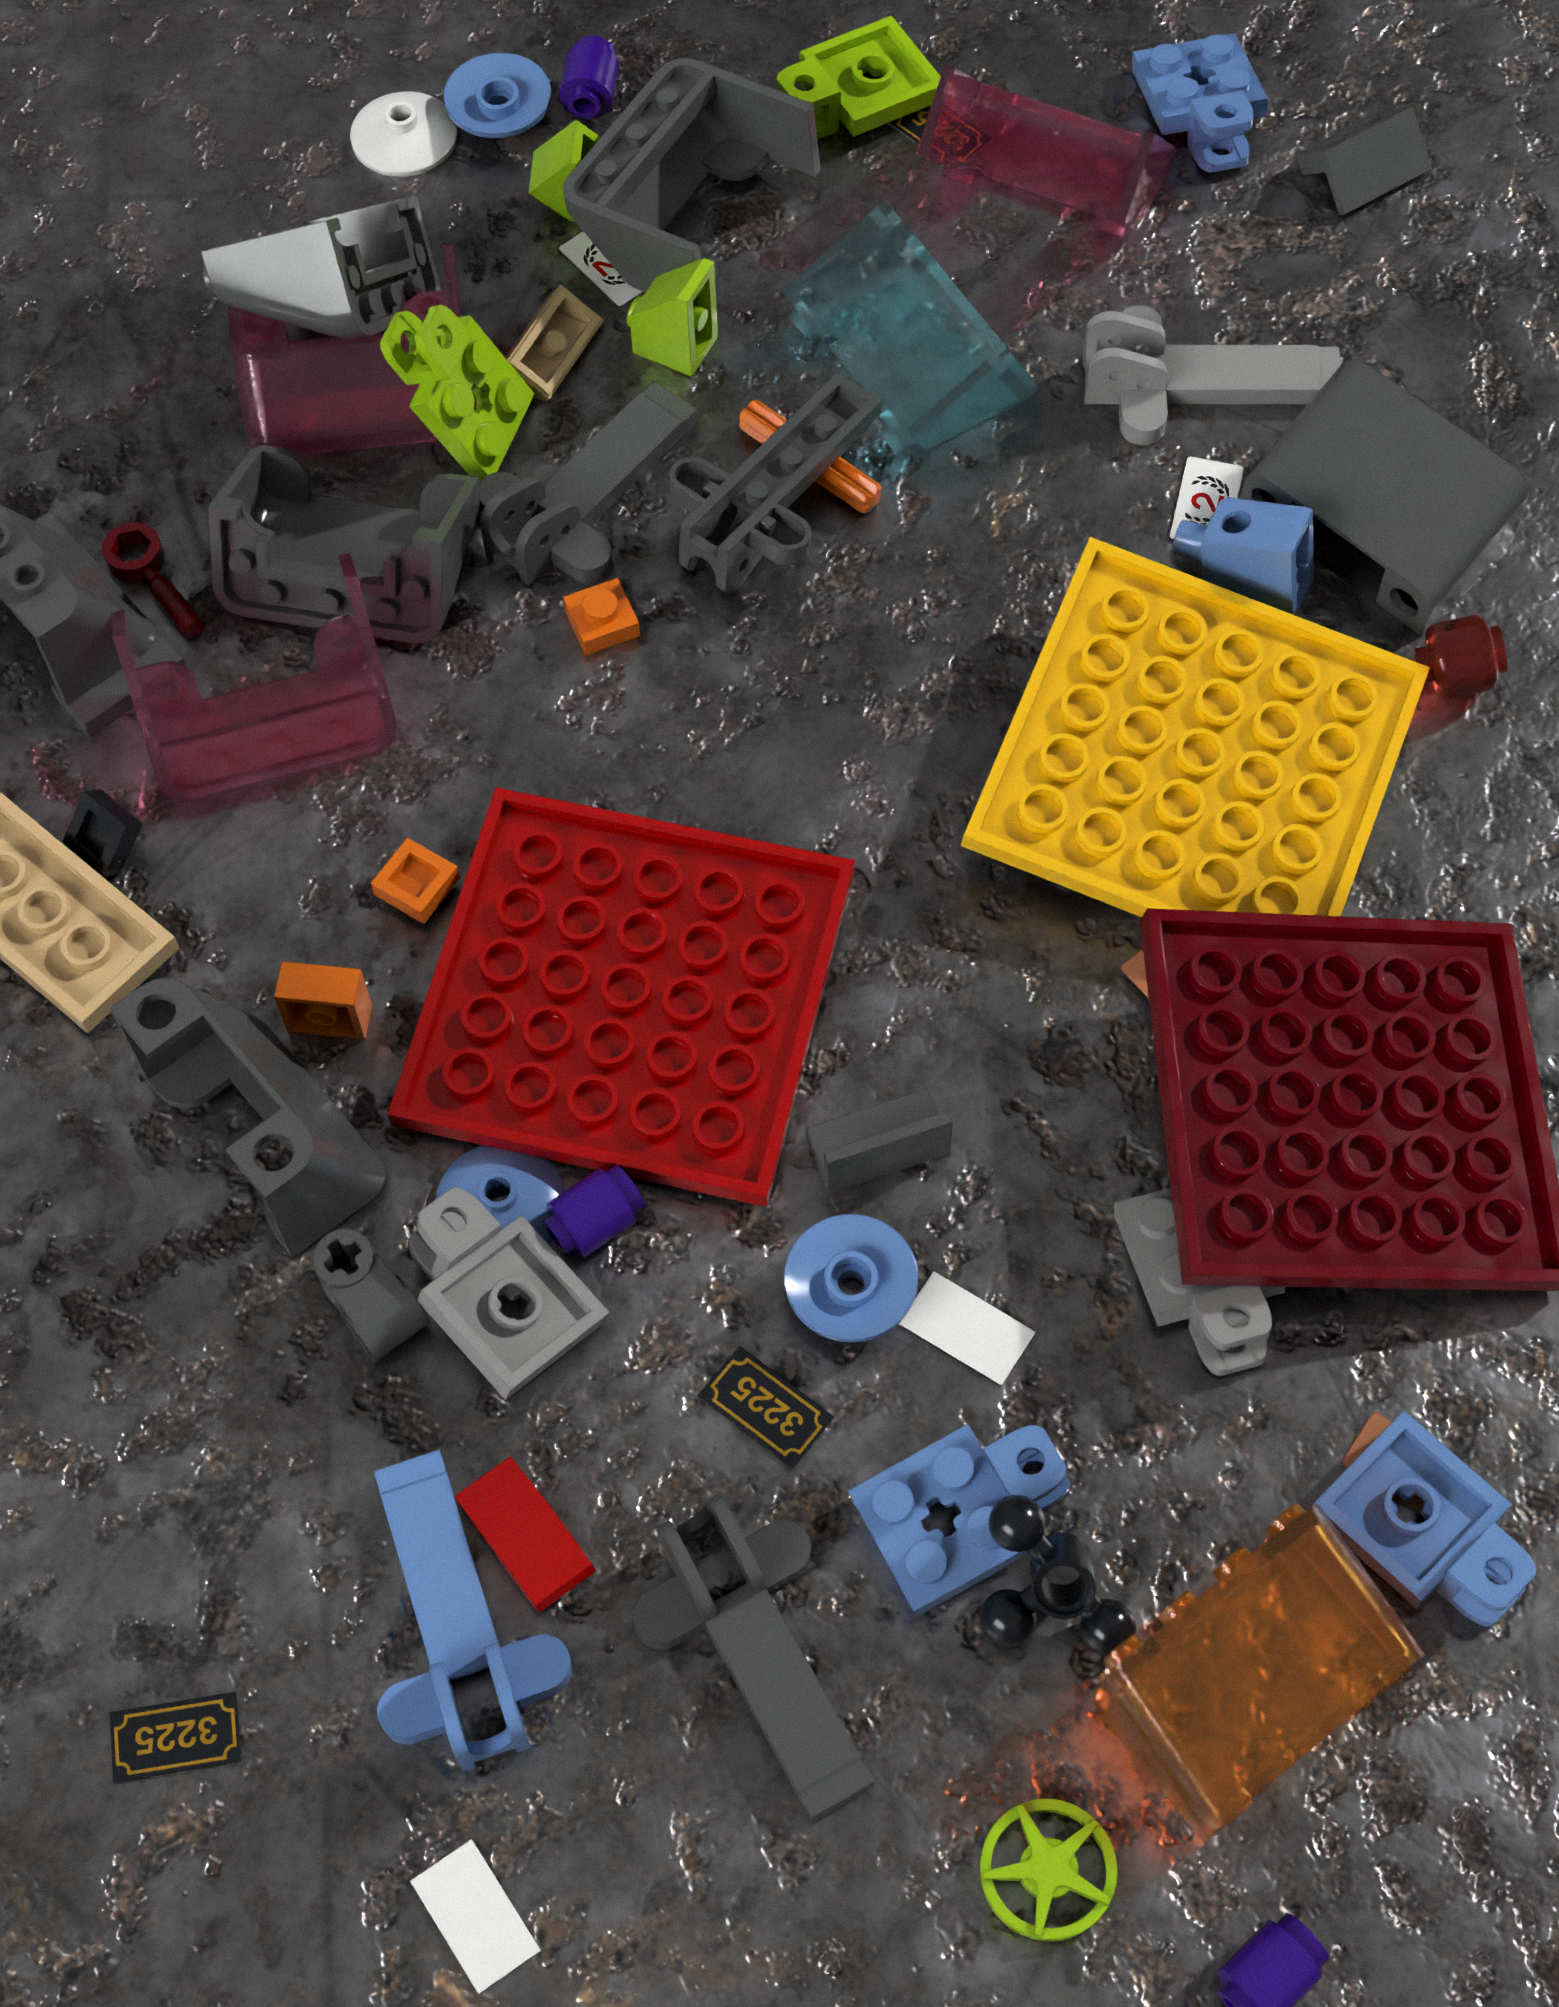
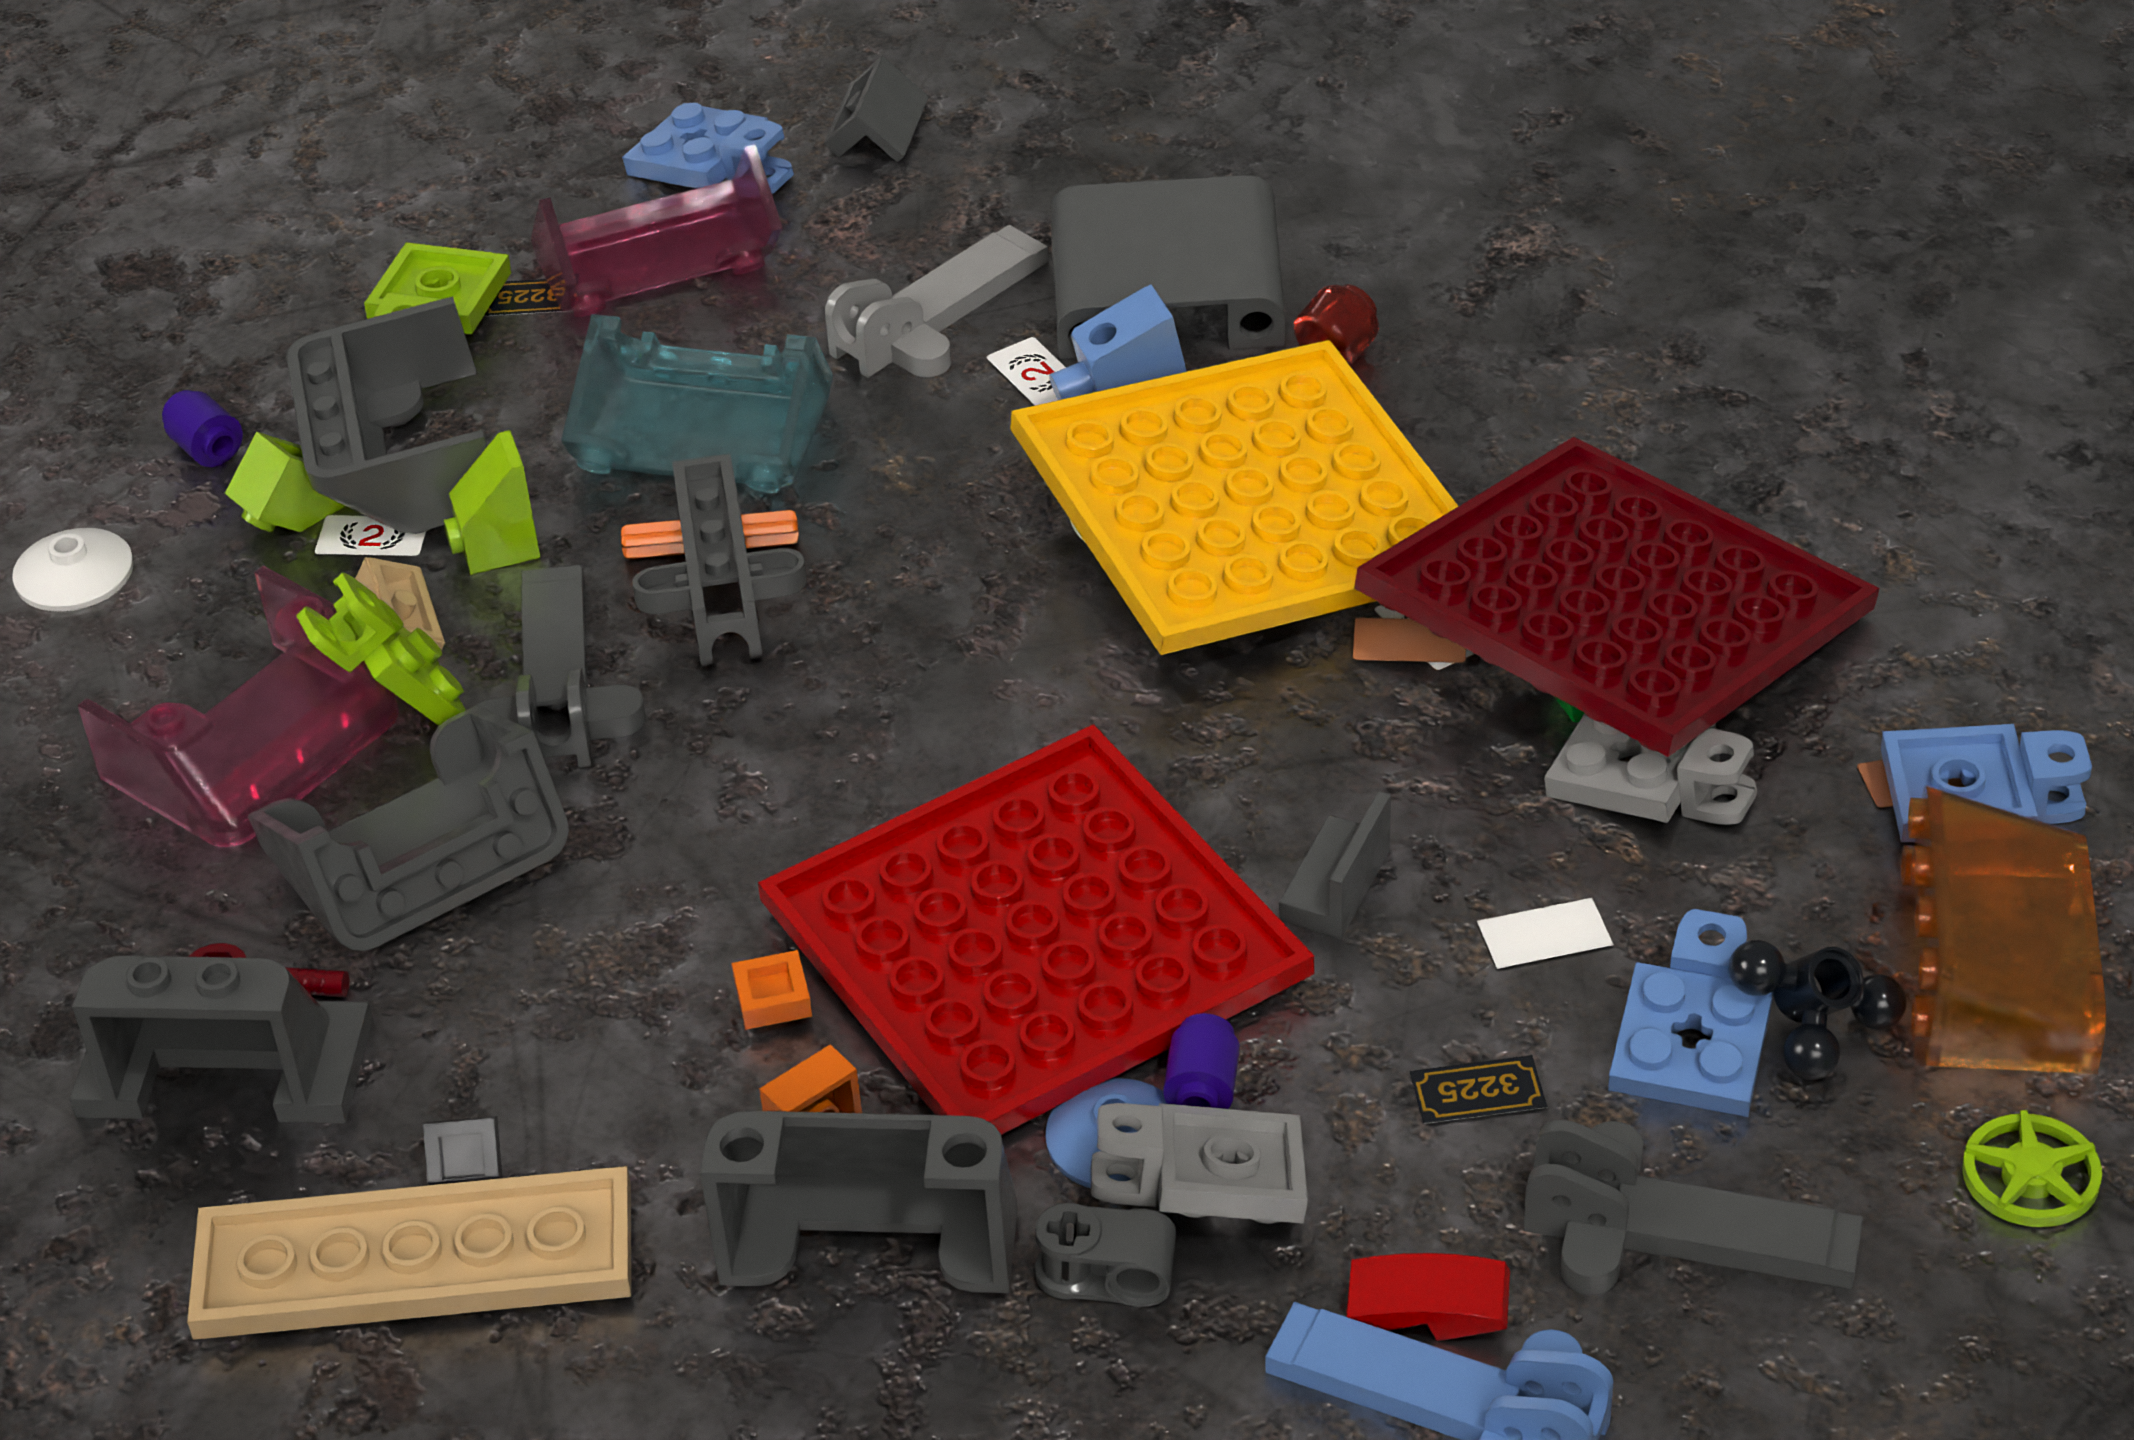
camera: 45 degrees left, 20 degrees down
clear pink windscreen [113,553,397,803] -> none
dark grey windscreen [201,195,441,340] -> none
medium blue dish [444,53,552,138] -> none
orange plate [563,578,640,656] -> none
medium blue dish [784,1214,918,1342] -> none

